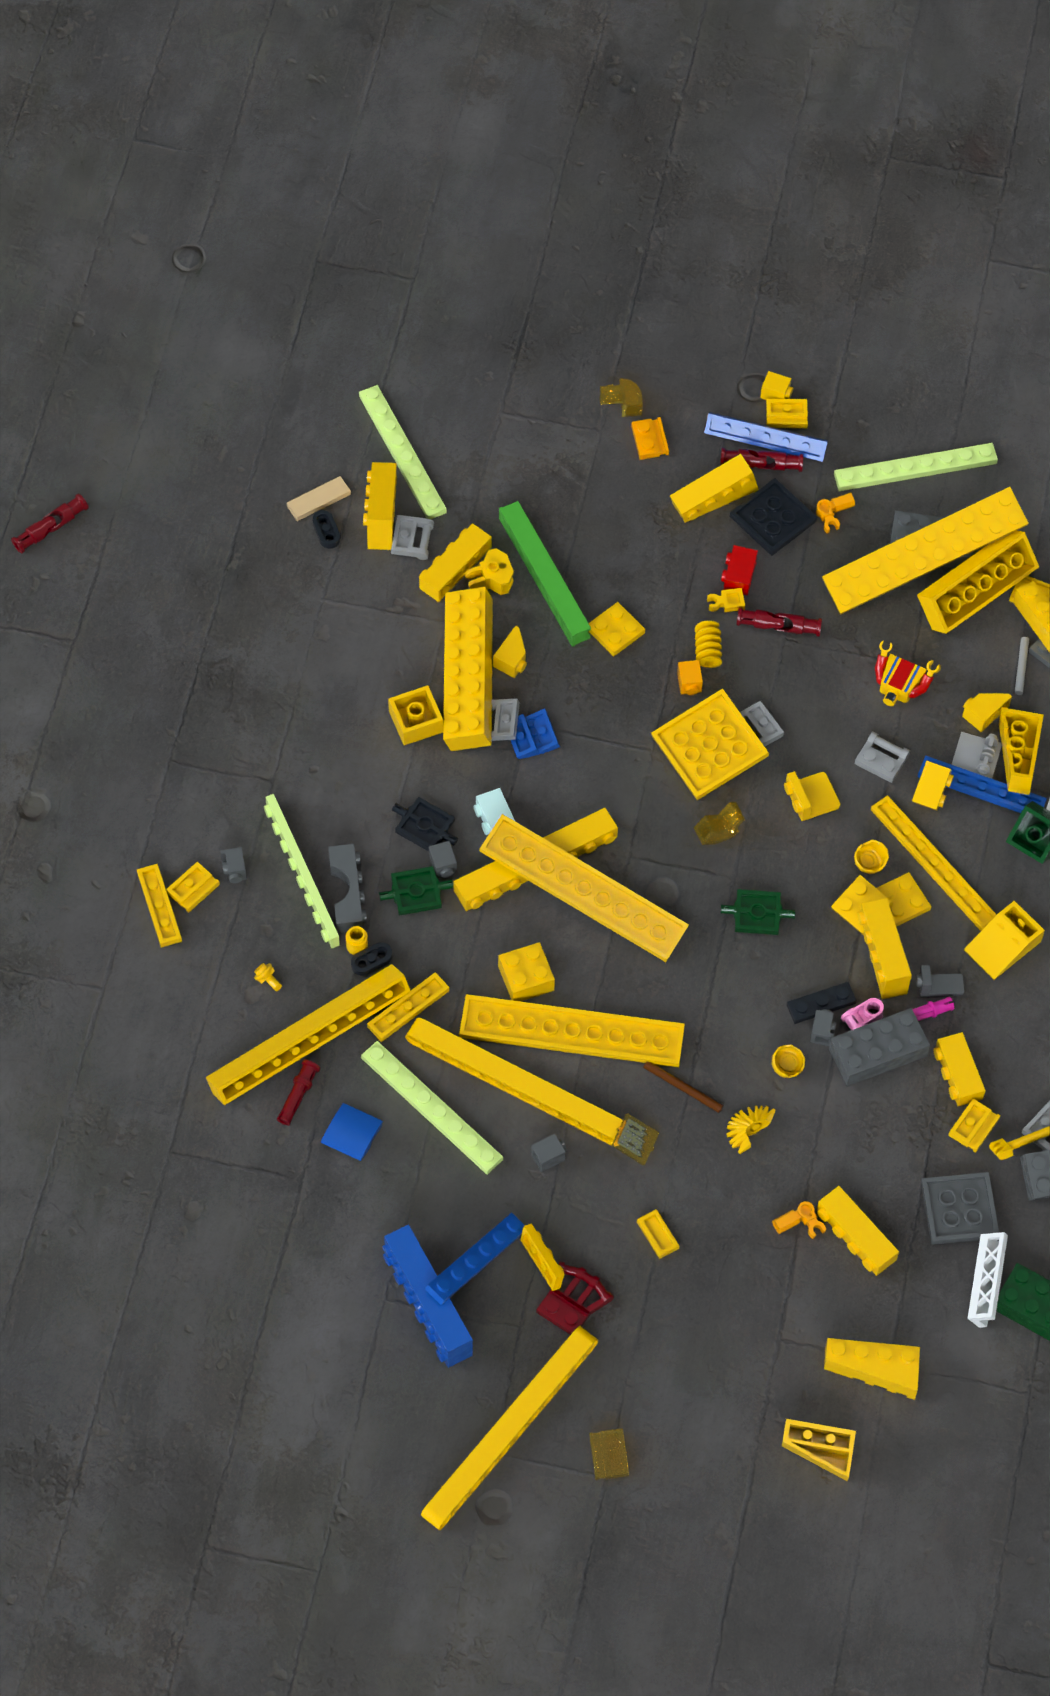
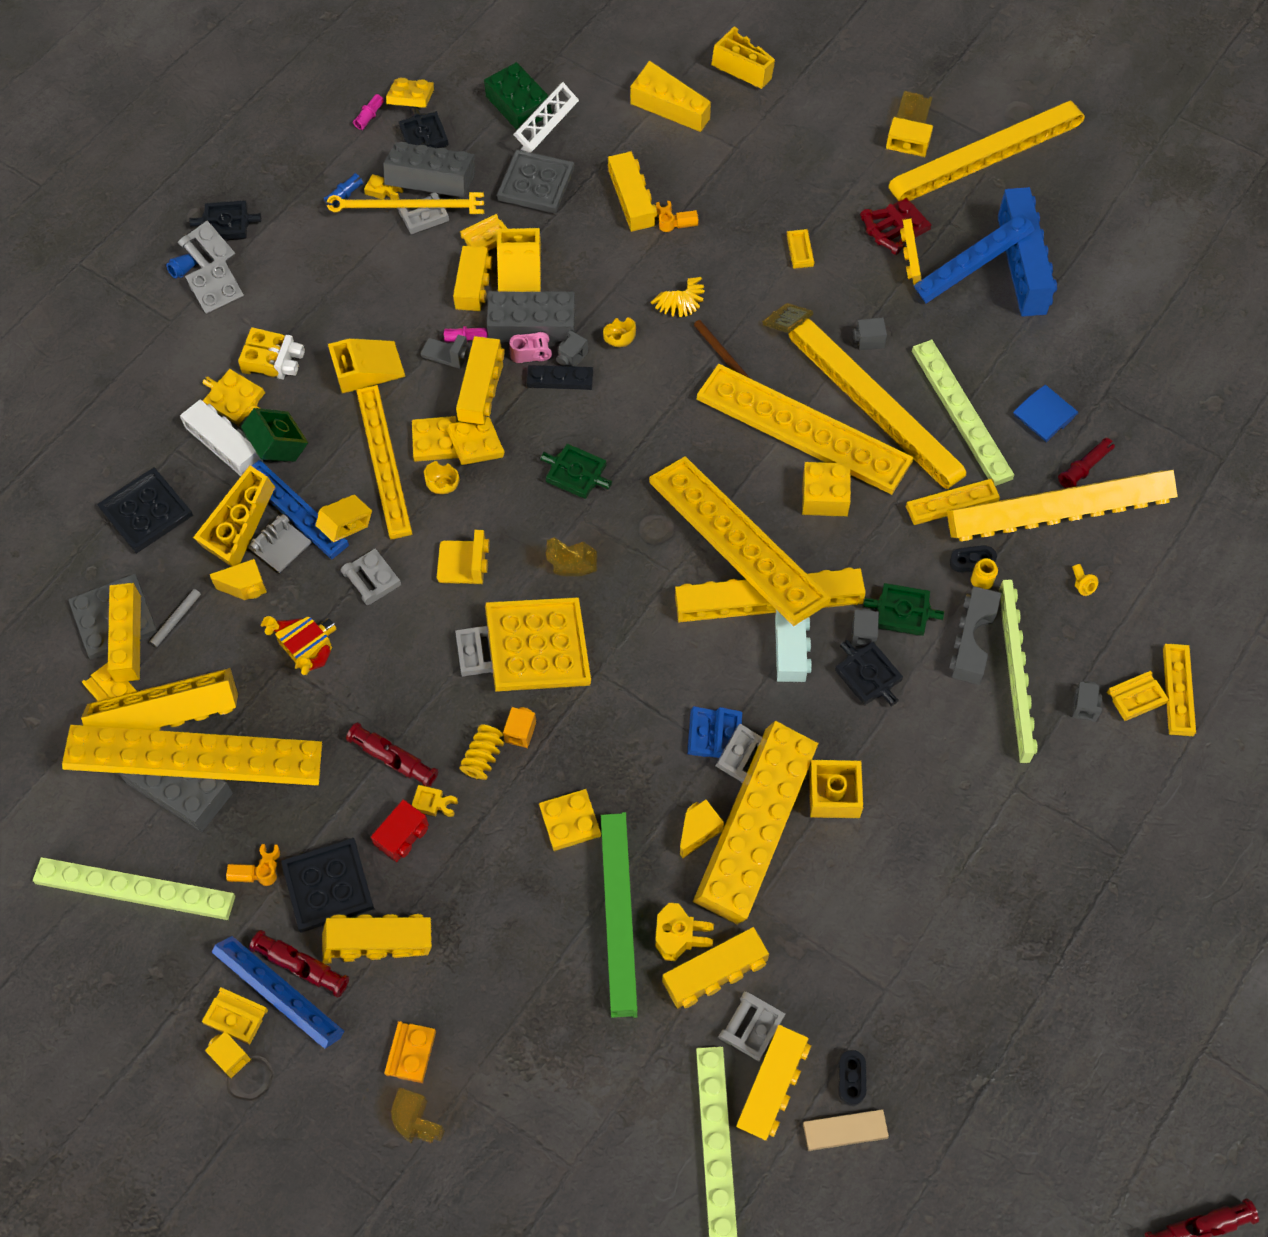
camera: 155 degrees left, 0 degrees up
none -> yellow slope [497,228,541,292]
none -> yellow brick [886,117,933,157]

